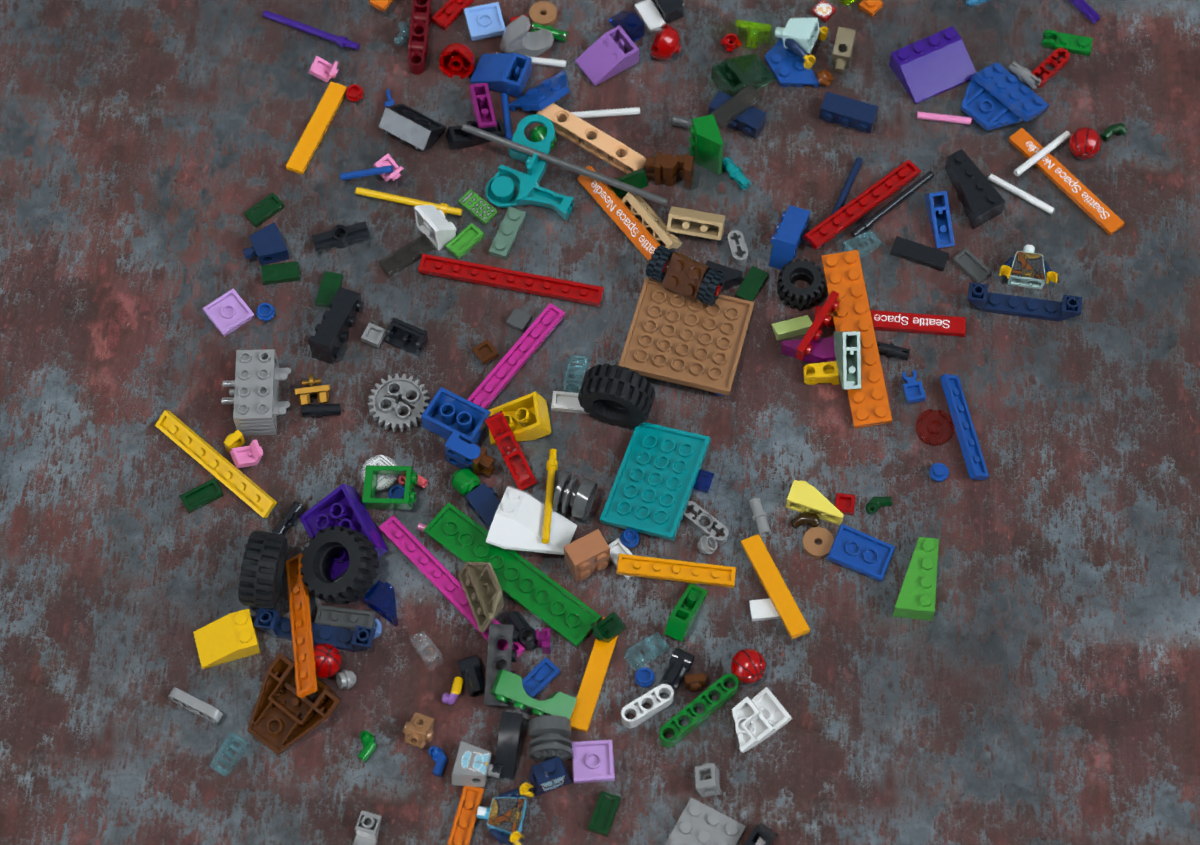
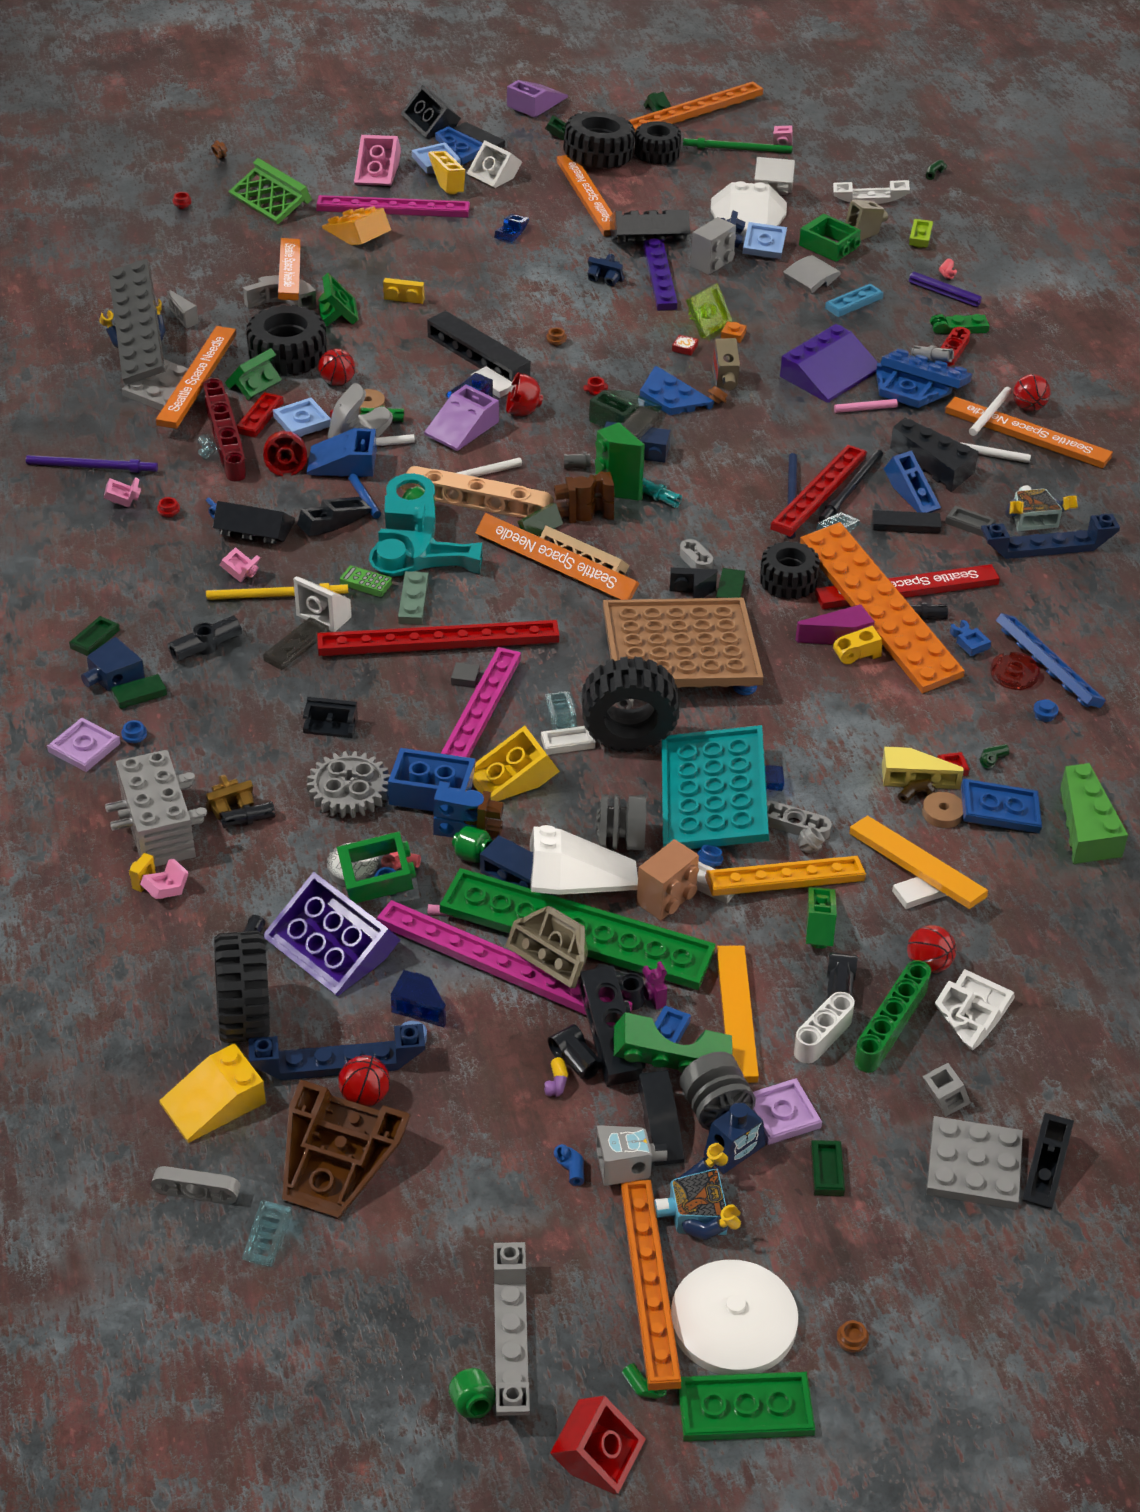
camera: 20 degrees left, 20 degrees down
yellow plate [155,410,277,518] -> none
dark green tile [180,478,224,514] -> none
light orange tile [286,82,347,175] -> none
orange tile [286,553,318,698] -> none
black tyre [300,526,379,605] -> none
black wedge [308,287,363,364] -> none
dark grey tile [314,605,377,631] -> none
dark green tile [315,271,344,308] -> none
light grey plate [336,669,357,690] -> none
blue bar [340,165,394,180] -> none
green arm [357,730,376,762] -> none
light grey plate [361,323,386,348] -> none
medium nougat brick [403,712,434,749] -> none
clear leg [409,630,444,672] -> none
bright green tile [445,223,485,260] -> none
dark grey piece [462,123,668,206] -> none
magenta slope [469,83,497,128] -> none
reddish brown plate [472,339,498,366] -> none
red slope [485,411,537,490] -> none
blue wing [508,70,570,111] -> none
yellow bar [542,448,558,544] -> none
dark green bracket [591,612,626,643] -> none
clear light blue slope [624,633,670,671] -> none
blue plate [635,667,655,687] -> none
plate [645,245,726,306] -> none
tan brick [666,206,726,241] -> none
reddish brown plate [684,673,706,691] -> none
clear neon green tile [735,19,773,48] -> none
light grey pin [749,498,772,537] -> none
blue wedge [769,205,811,270] -> none
yellowish green slope [772,315,812,341] -> none
light aqua torso [775,17,828,69] -> none
red plate [795,291,840,361] -> none
dark blue brick [819,91,878,134] -> none
sand green slope [834,331,861,389] -> none
dark green arm [1100,123,1128,142] -> none

